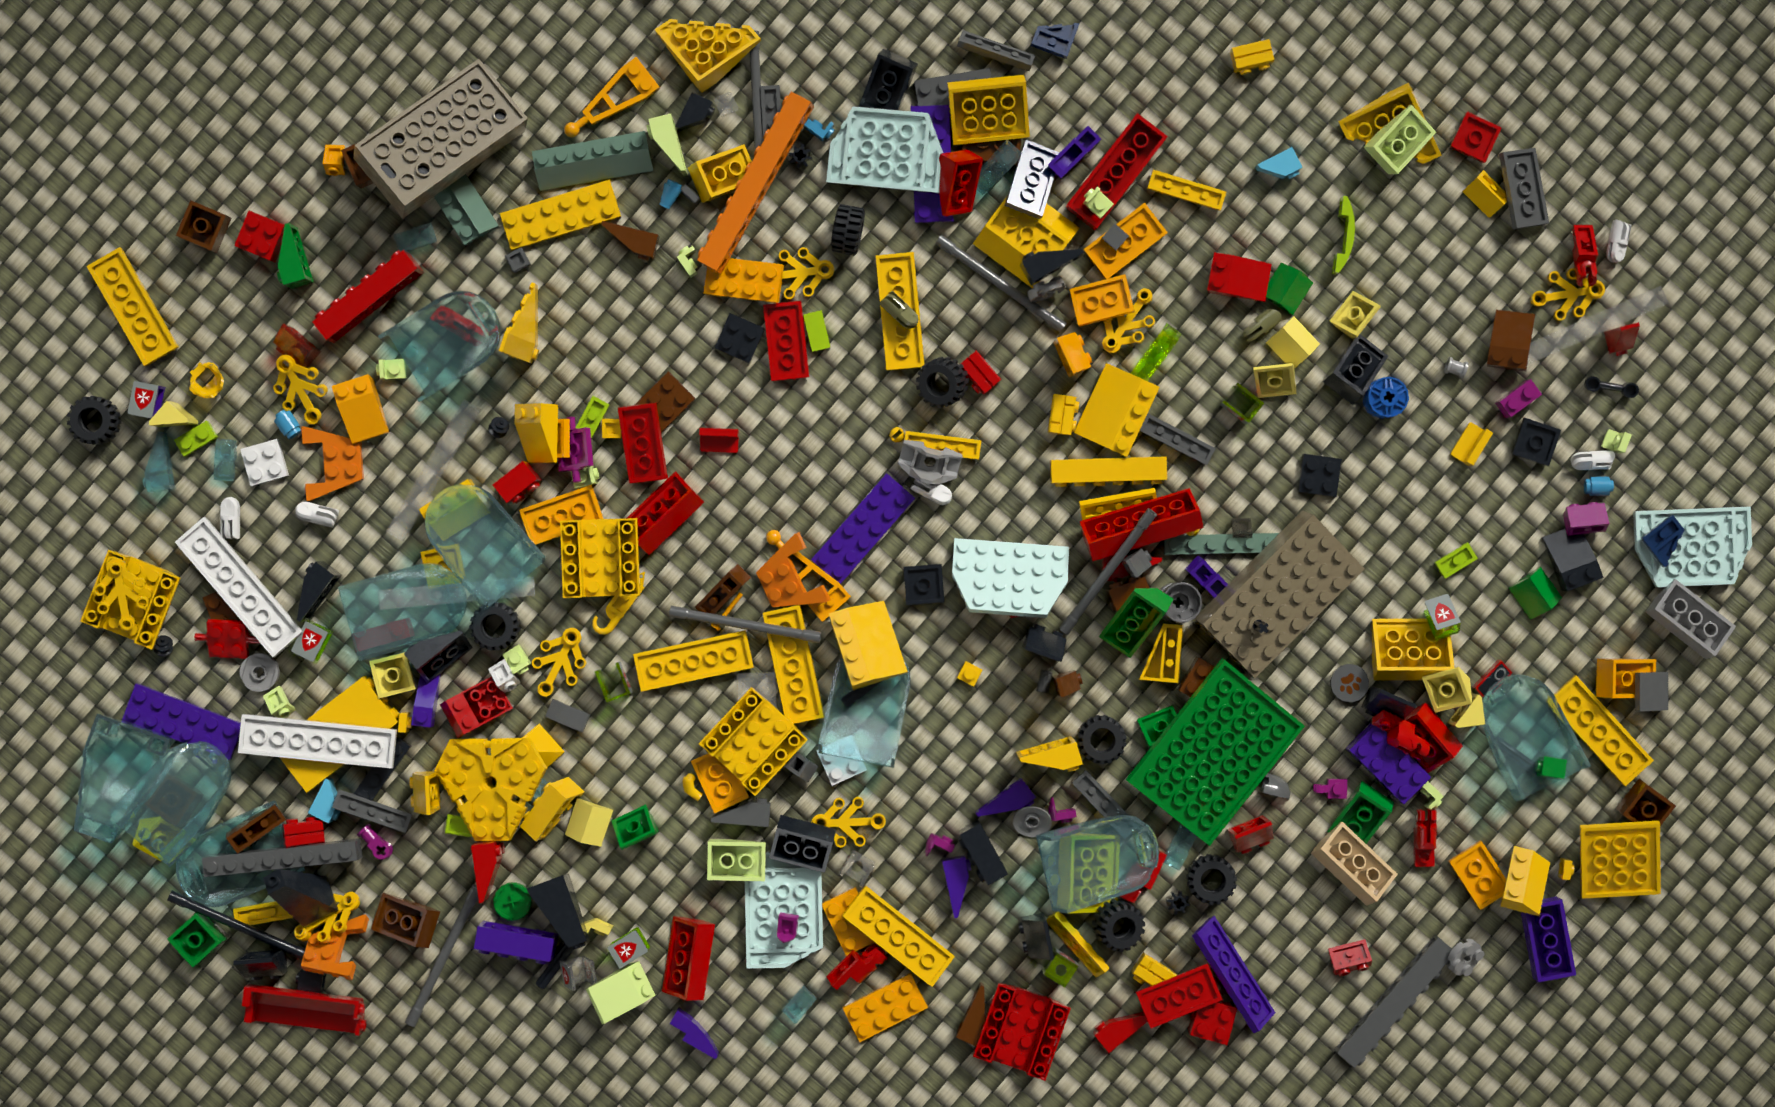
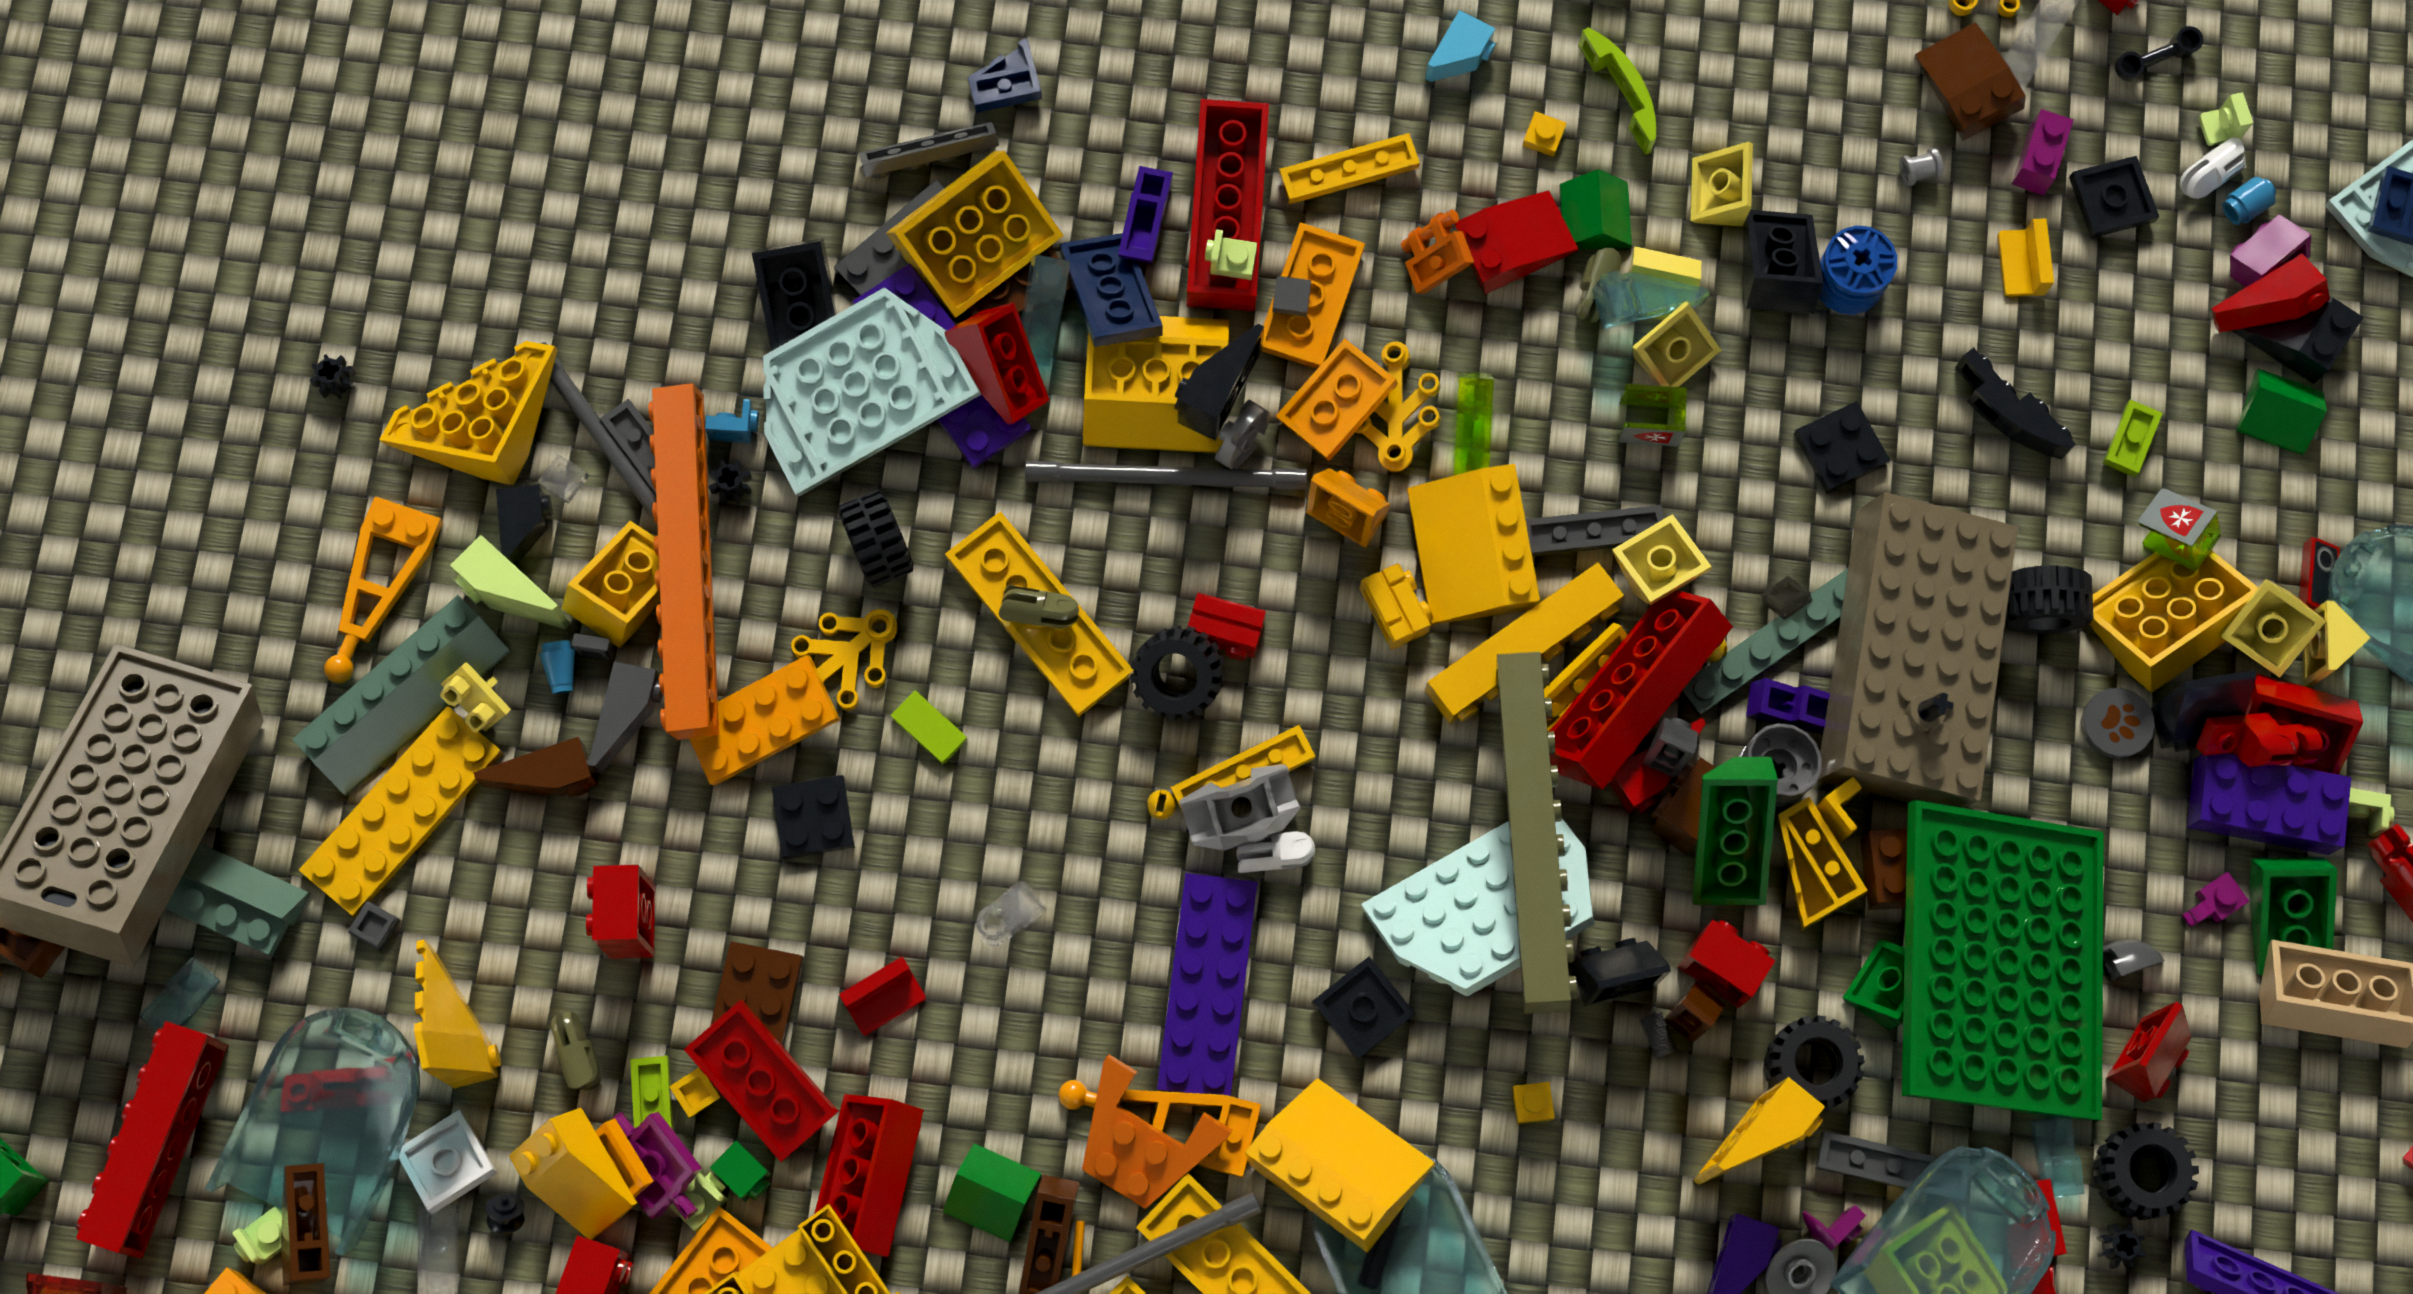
camera: 35 degrees left, 15 degrees down
yellowish green bracket [677,246,697,278] -> none
red plate [763,301,810,382] -> none
dark grey piece [1059,508,1157,635] -> none
none -> reddish brown slope [281,1163,331,1286]
none -> white plate [395,1109,498,1215]
none -> light yellow hips [440,662,511,732]
none -> olive arm [551,1011,602,1090]
none -> red brick [586,865,656,959]
none -> dark grey slope [588,661,663,774]
none -> green brick [709,1141,772,1202]
none -> green slope [943,1143,1042,1243]
none -> clear piece [977,880,1047,946]
none -> orange plate [1401,209,1474,294]
none -> olive brick [1496,652,1577,1014]
none -> yellow plate [1522,111,1567,157]
none -> clear light blue slope [1592,271,1710,329]
none -> light yellow slope [1612,514,1712,605]
none -> red brick [1677,919,1775,1008]
none -> yellow panel [1816,777,1862,845]
none -> black slope [1955,348,2076,460]
none -> black tyre [2005,565,2094,634]
none -> red slope [2211,254,2330,333]

